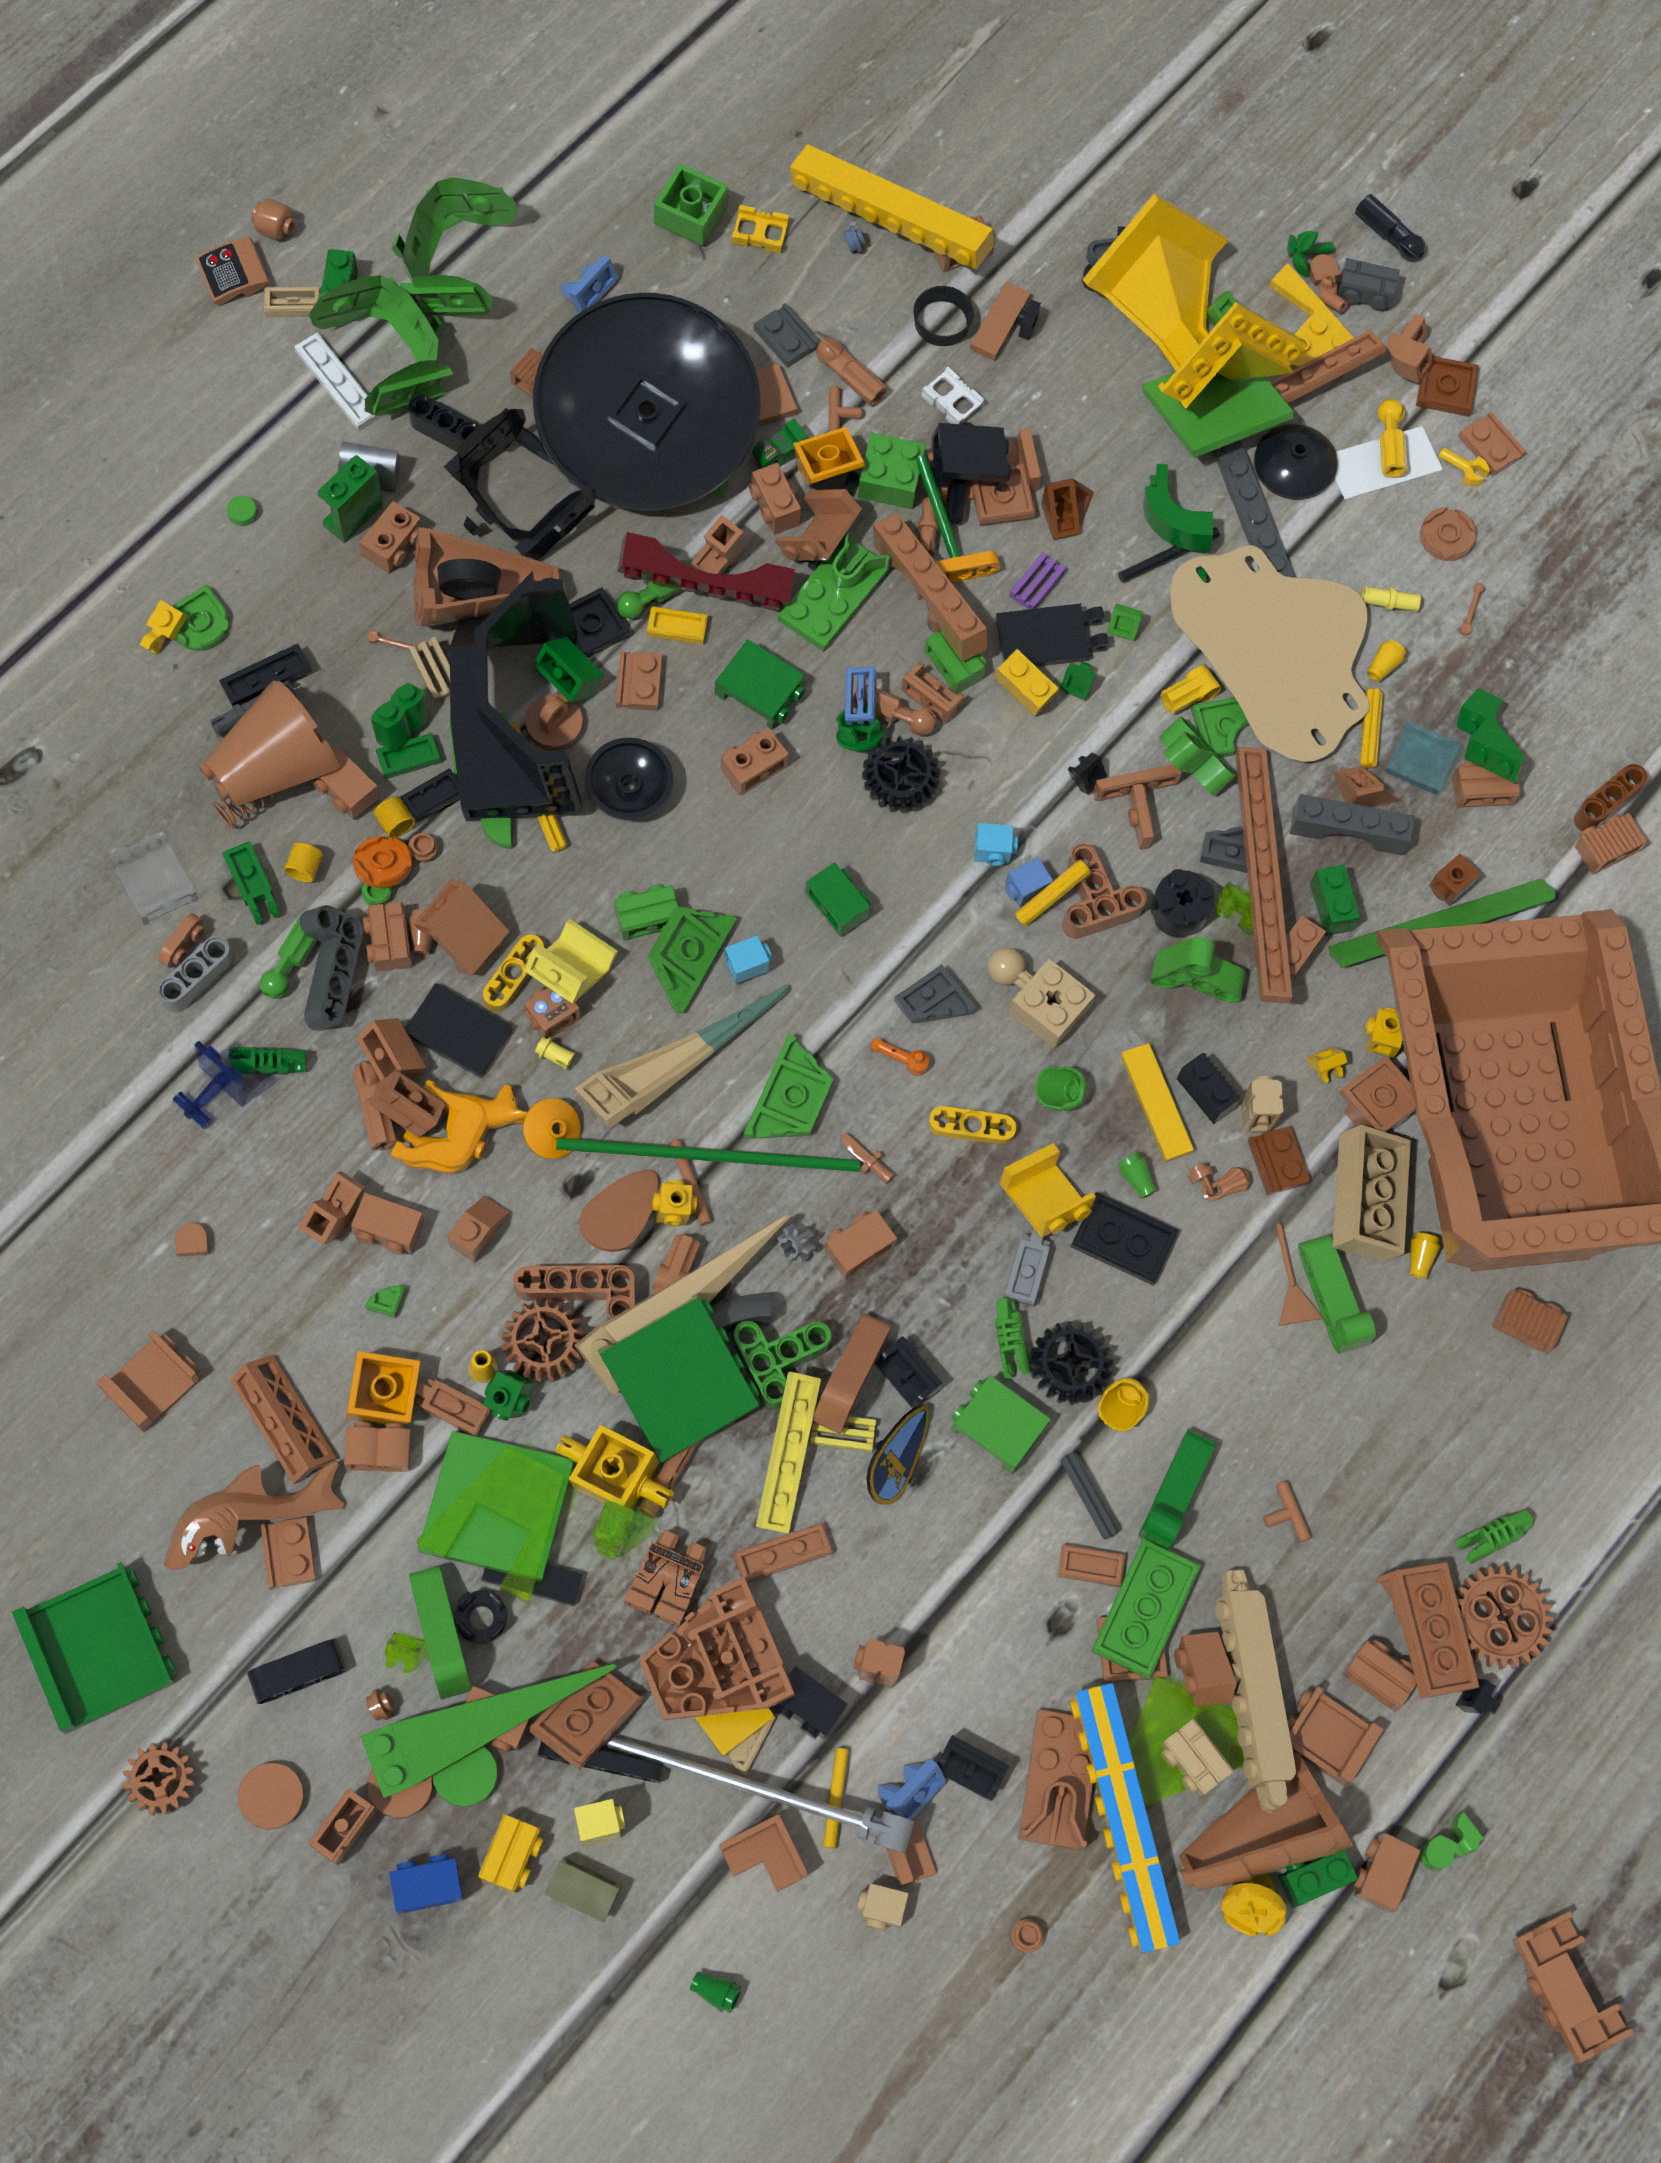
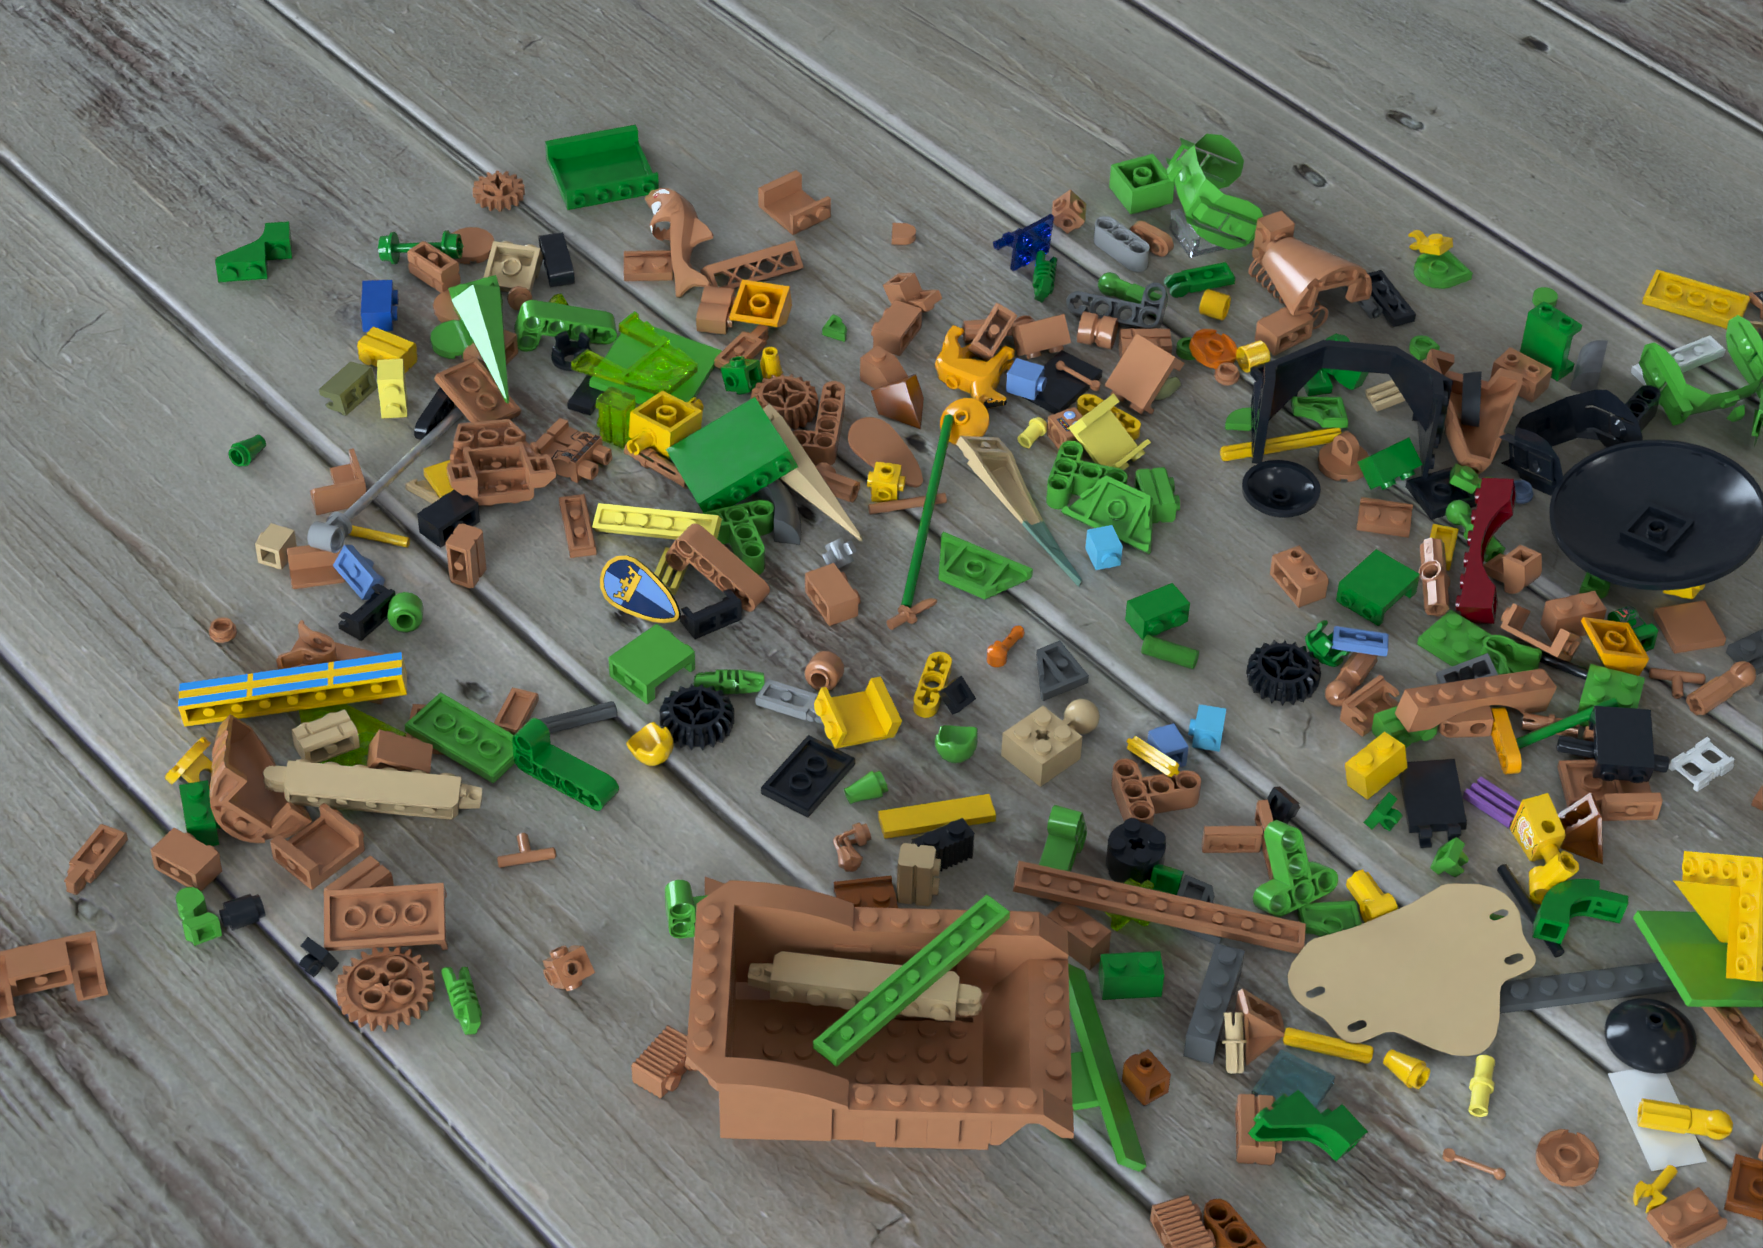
camera: 105 degrees right, 25 degrees down
none -> nougat hinge [64,824,128,895]
none -> green arch [215,221,292,282]
none -> black brick [219,894,266,931]
none -> green piece [377,230,464,264]
none -> bright green head [387,592,424,633]
none -> tan plate [483,241,543,292]
none -> nougat brick [542,945,595,991]
none -> tan hinge [748,951,983,1021]
none -> nougat head [804,651,844,691]
none -> bright green plate [813,895,1010,1067]
none -> dark orange slope [871,374,924,429]
none -> black plate [938,676,976,715]
none -> medium blue brick [1006,358,1047,400]
none -> bright green beam [1046,441,1128,509]
none -> nougat brick [1051,189,1086,234]
none -> nougat hinge [1056,361,1101,391]
none -> nougat wheel [1077,311,1119,350]
none -> bright green brick [1109,154,1175,215]
none -> bright green piece [1141,635,1199,669]
none -> green tile [1148,864,1184,895]
none -> bright green animal [1165,134,1264,250]
none -> tan axle [1222,1012,1247,1074]
none -> nougat brick [1252,211,1295,267]
none -> bright green tile [1409,335,1440,361]
none -> nougat piece [1418,538,1451,617]
none -> flat silver brick [1436,653,1498,684]
none -> bright green plate [1449,463,1492,494]
none -> yellow torso [1510,793,1566,864]
none -> sand blue plate [1514,480,1534,504]
none -> yellow piece [1528,851,1579,905]
none -> yellow tile [1642,269,1751,329]

